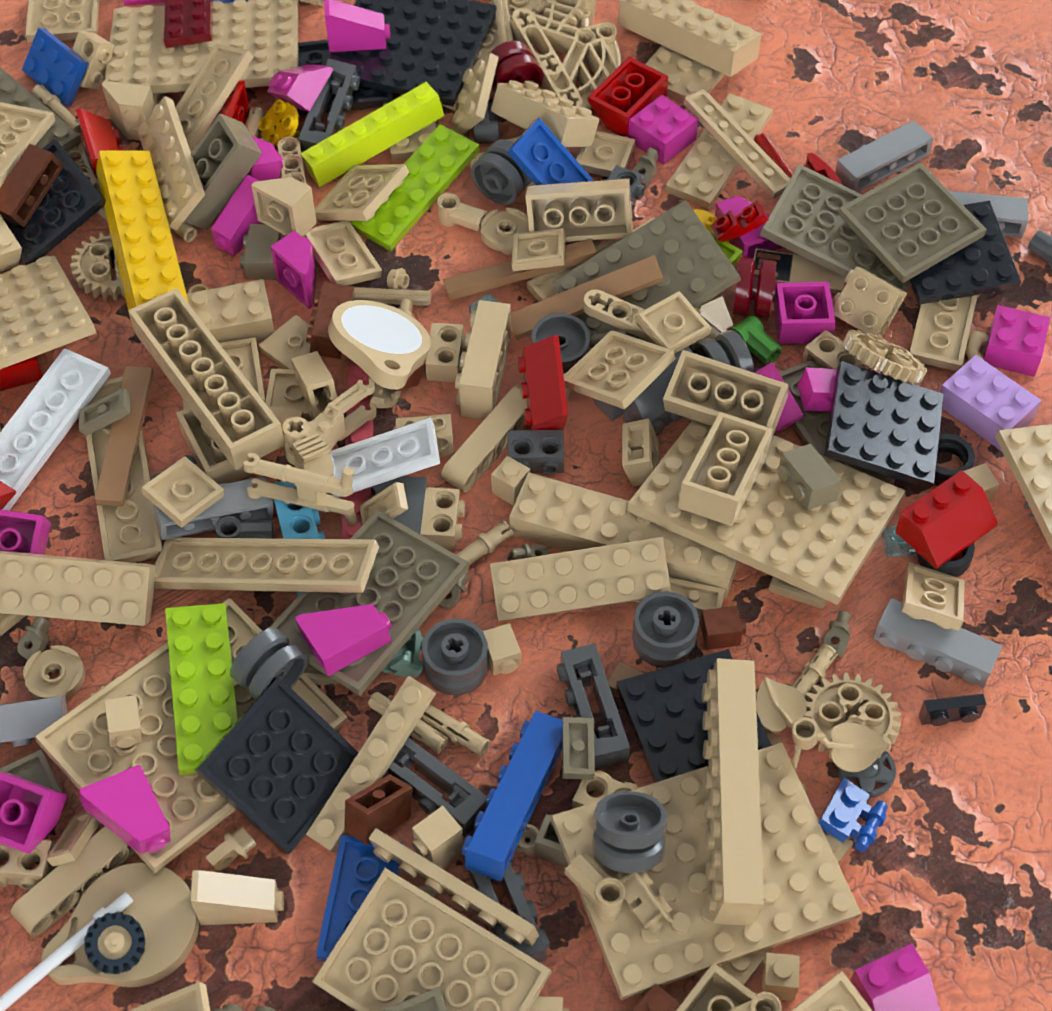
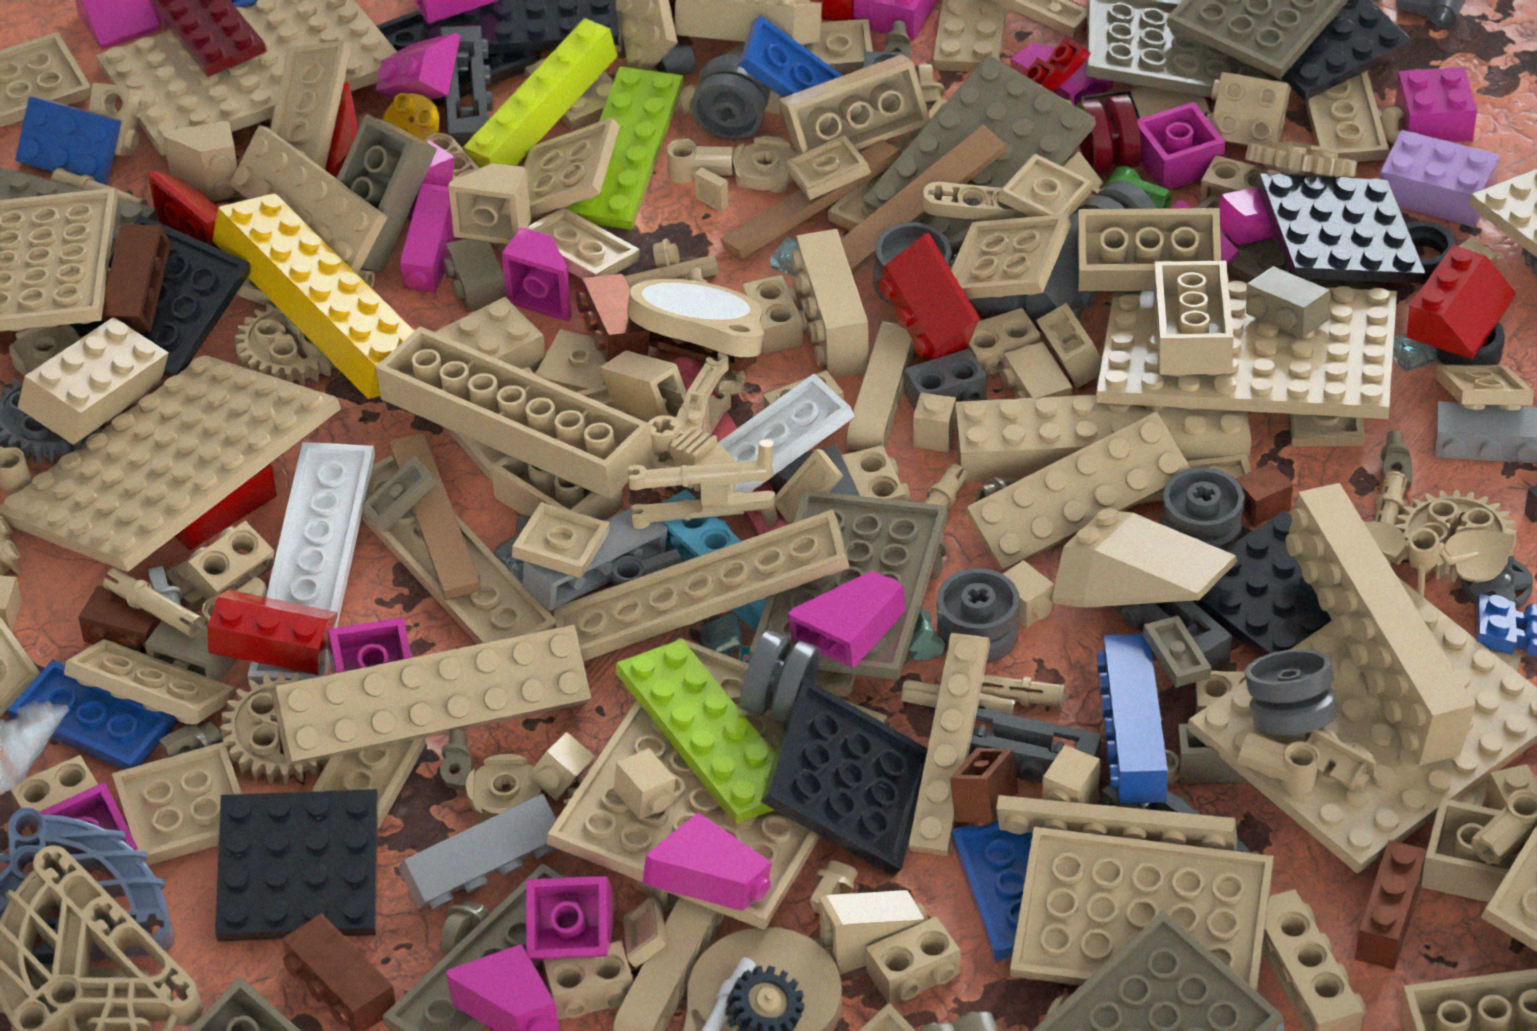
camera: 20 degrees left, 10 degrees down
none -> tan brick [528,732,595,801]
none -> tan tile [694,167,729,212]
none -> clear light blue plate [700,613,742,655]
none -> tan brick [866,916,960,1005]
none -> tan piece [917,64,945,109]
none -> tan brick [967,308,1040,376]
none -> tan brick [1000,342,1072,399]
none -> tan wedge [1052,508,1237,608]

